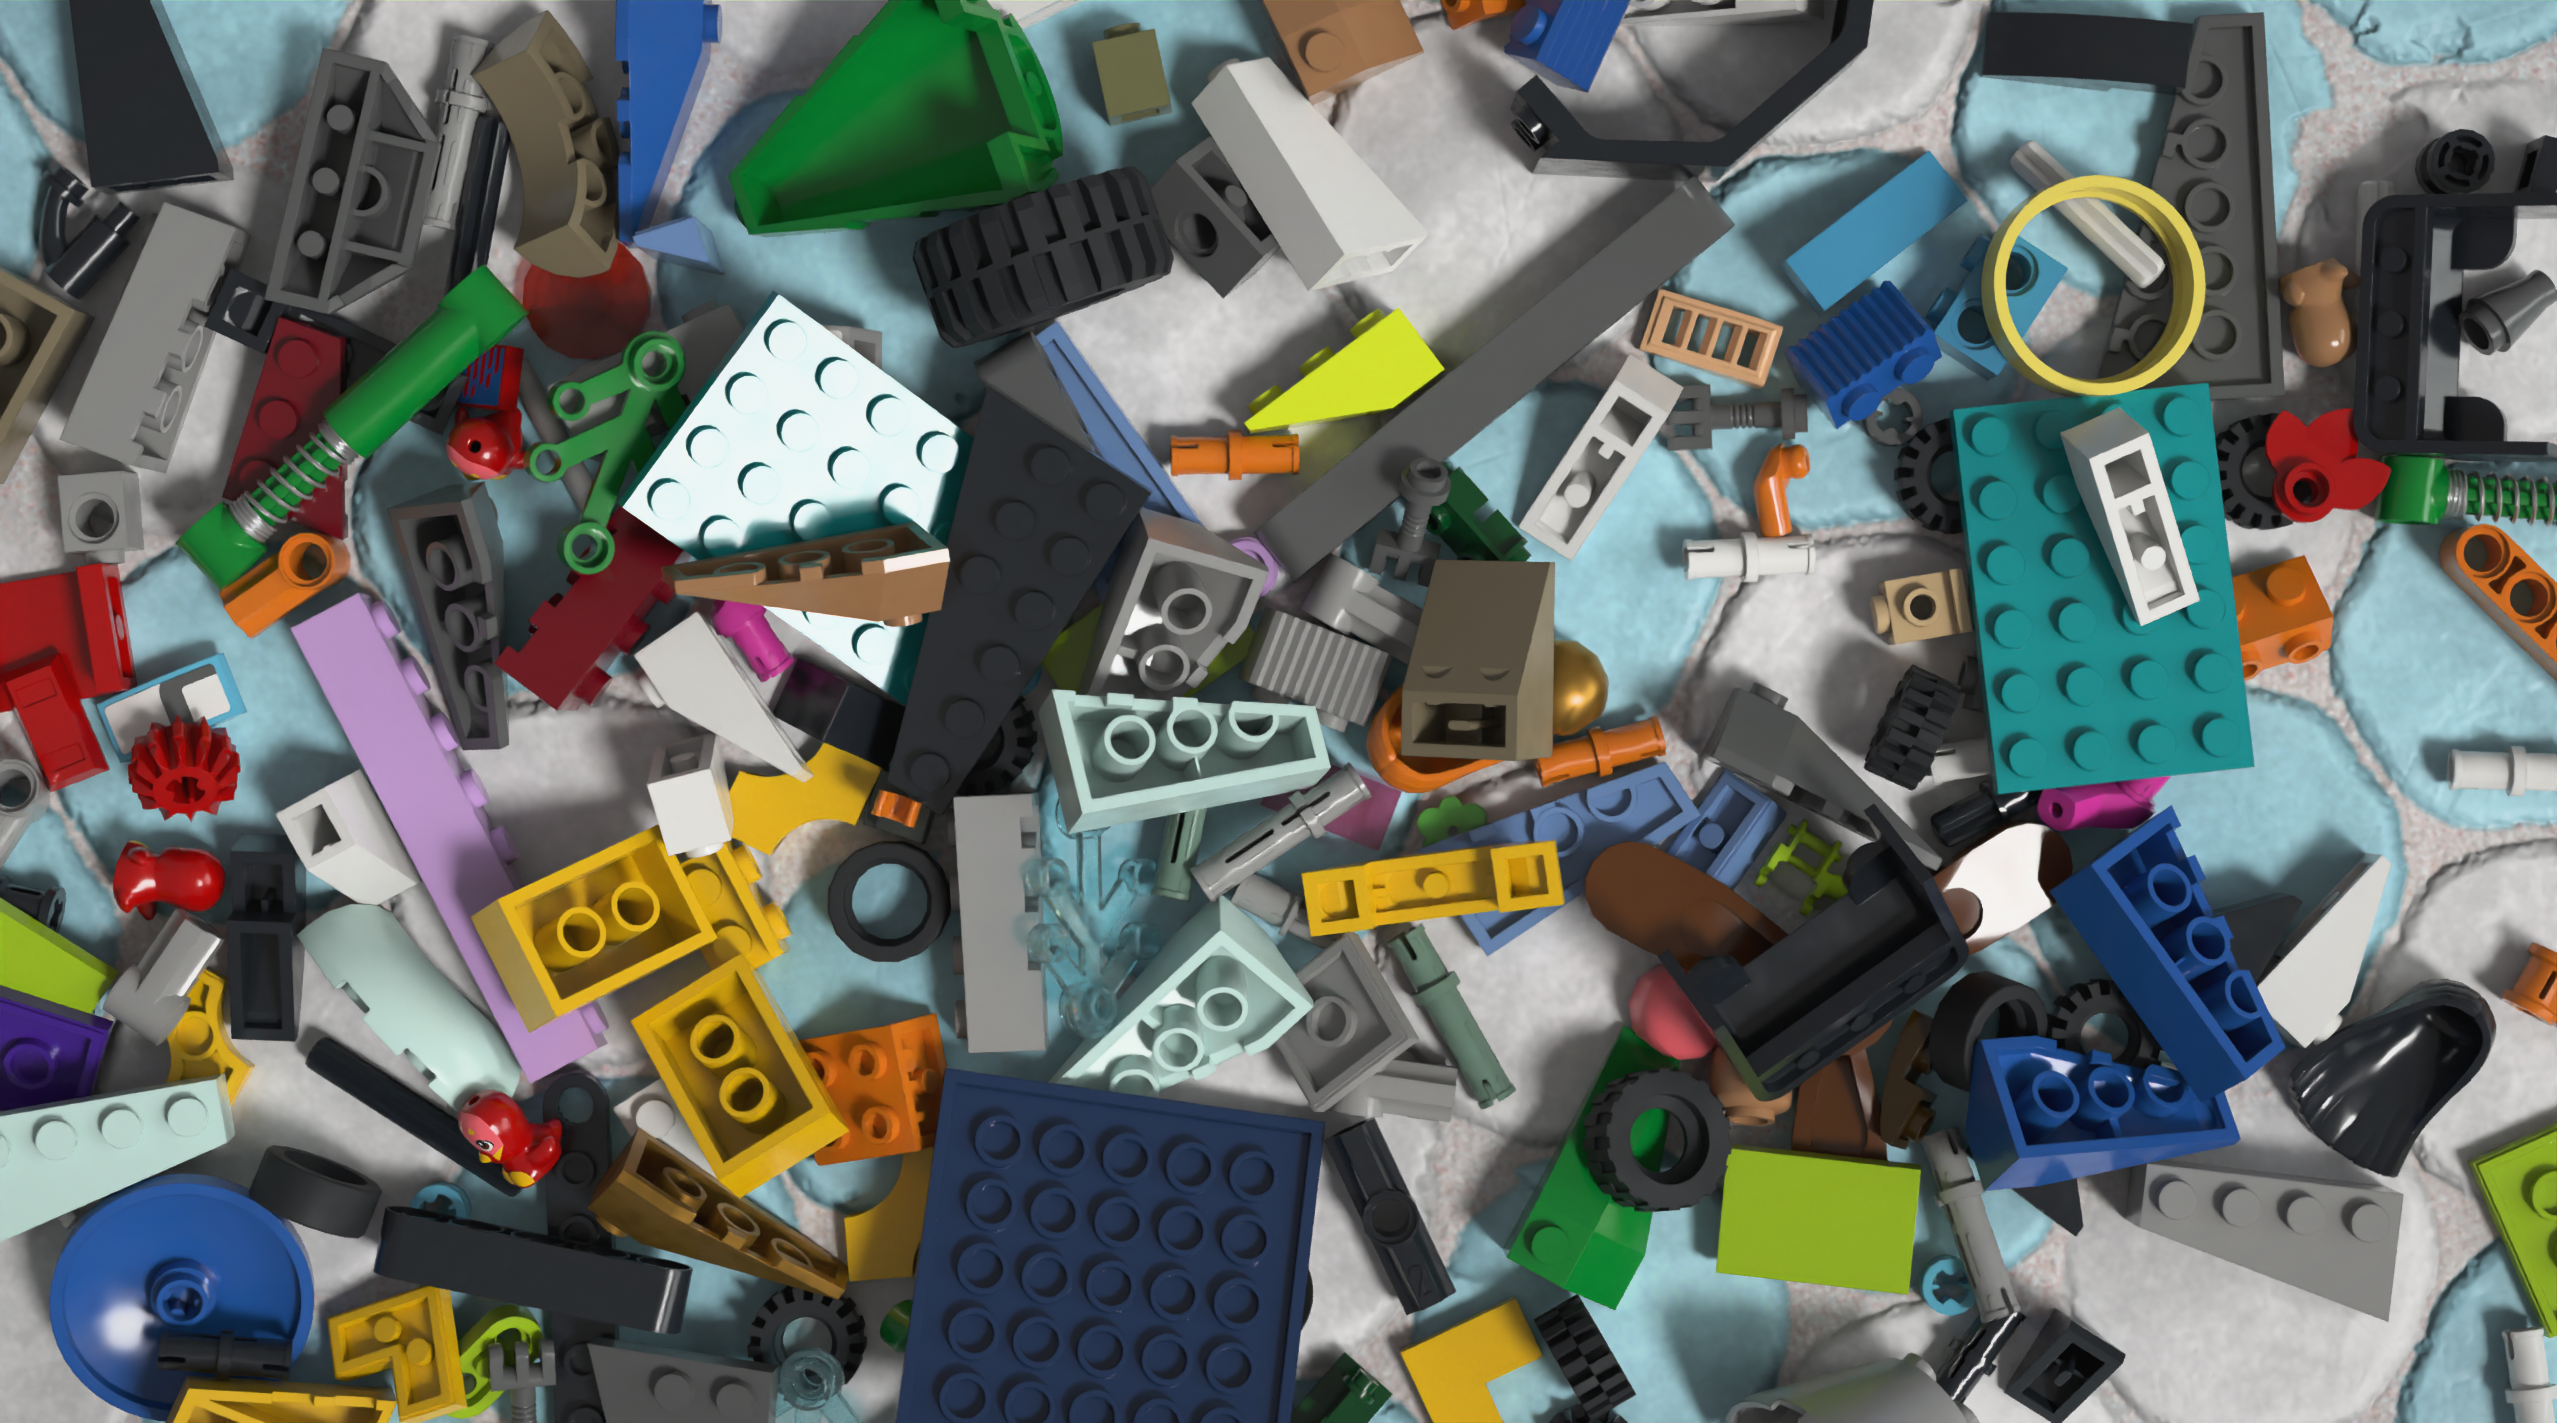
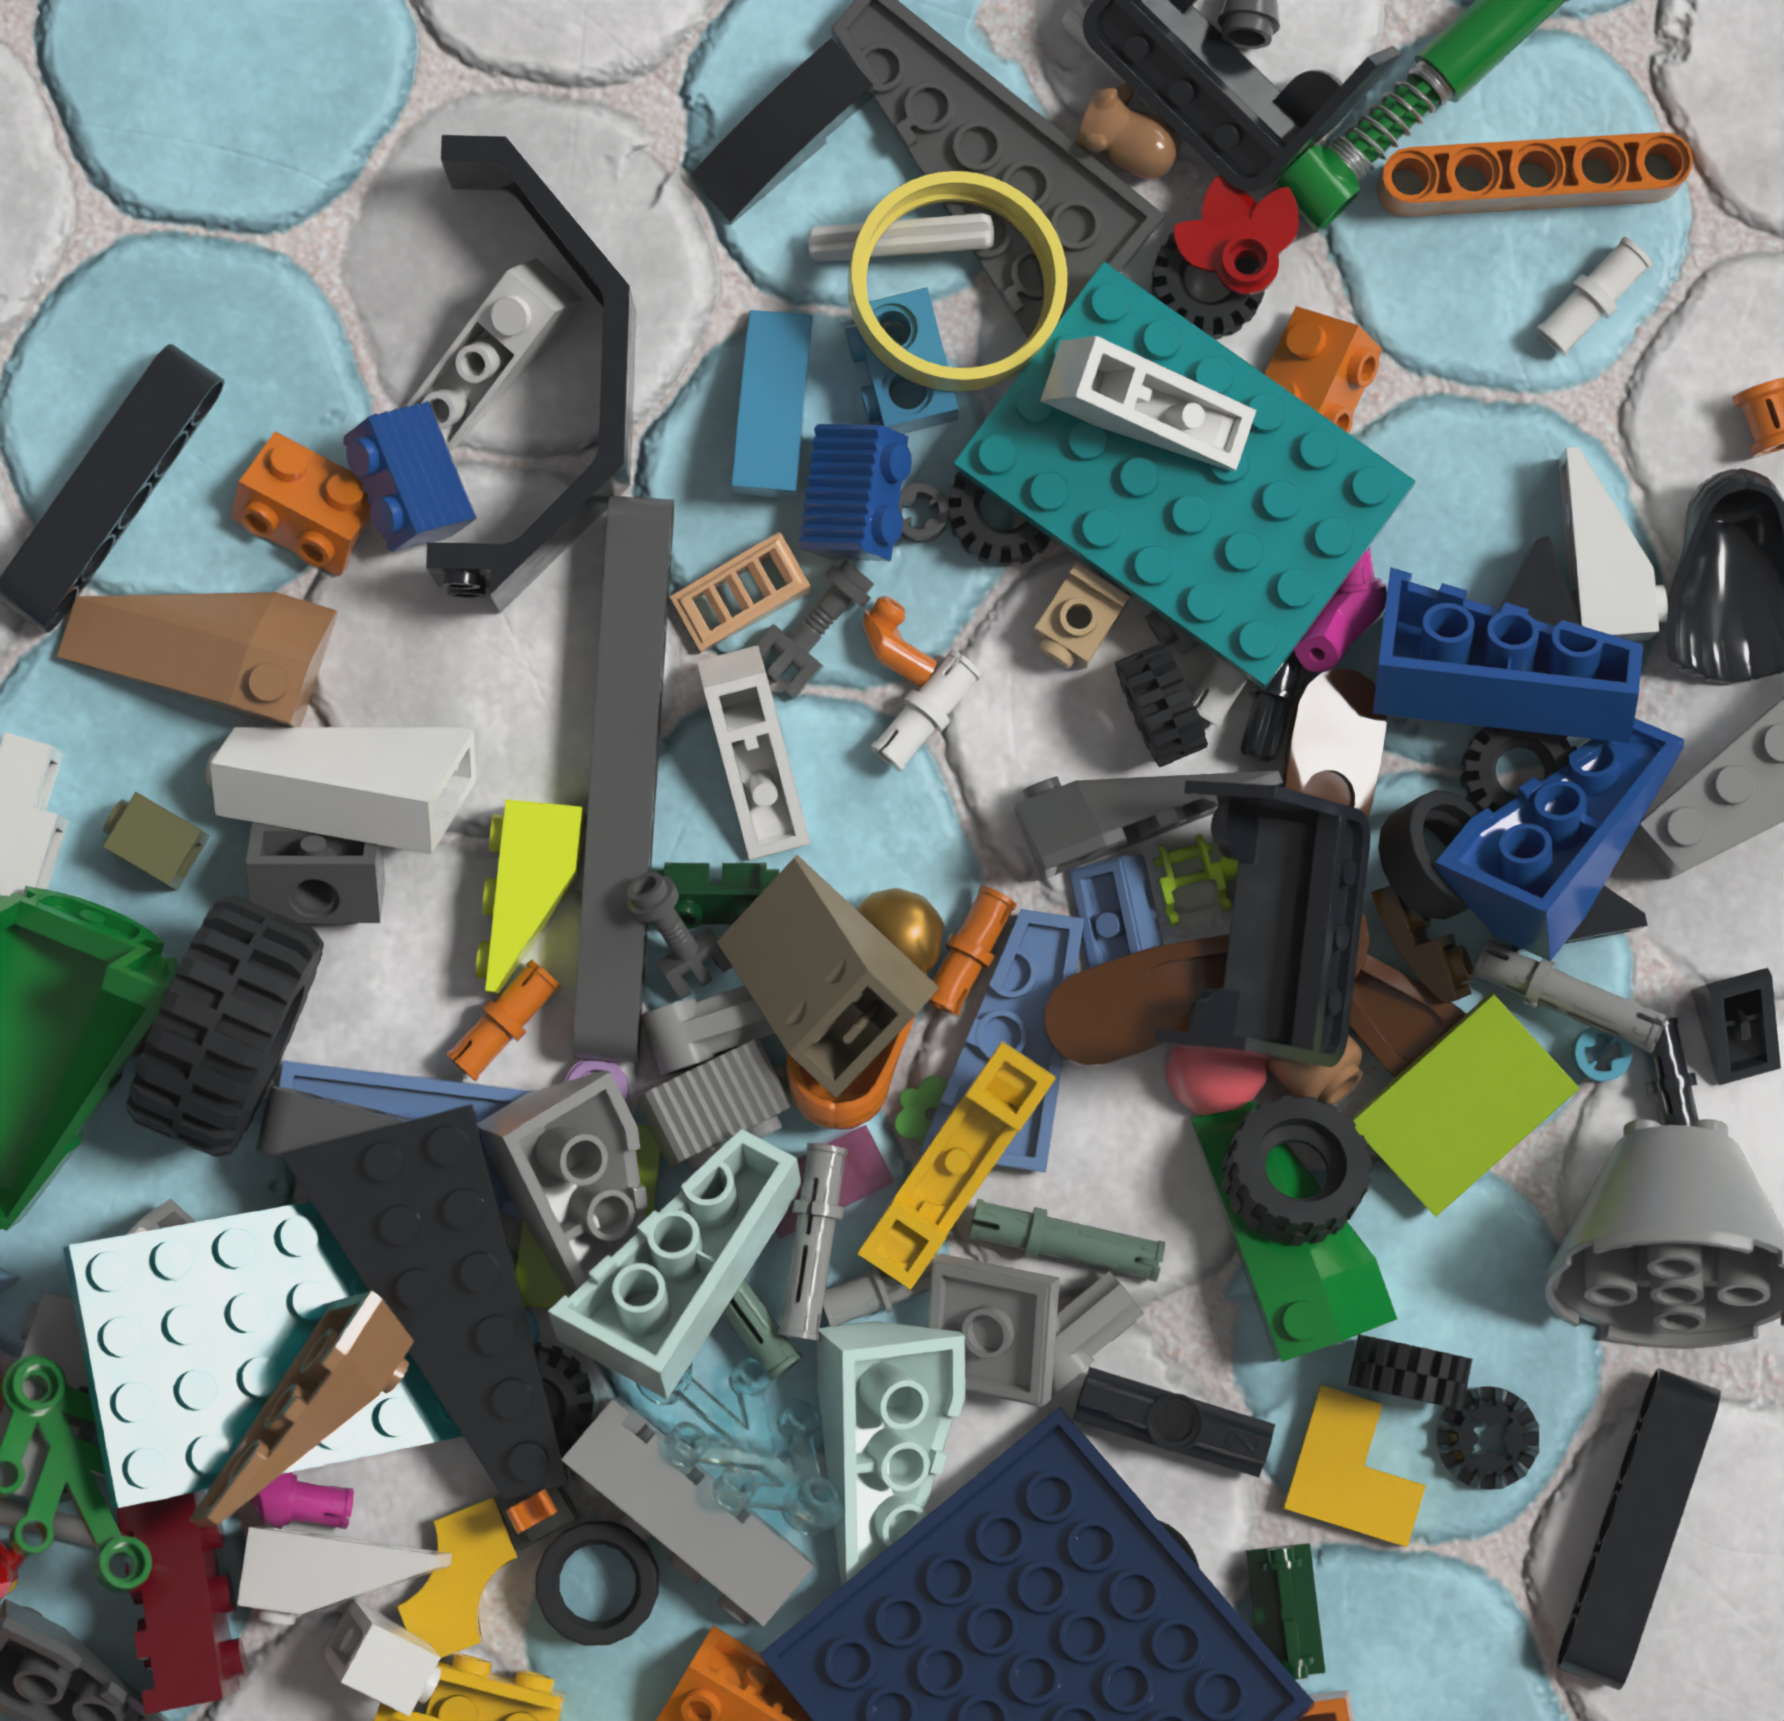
camera: 50 degrees left, 5 degrees down
black slope [773,657,906,768] -> none

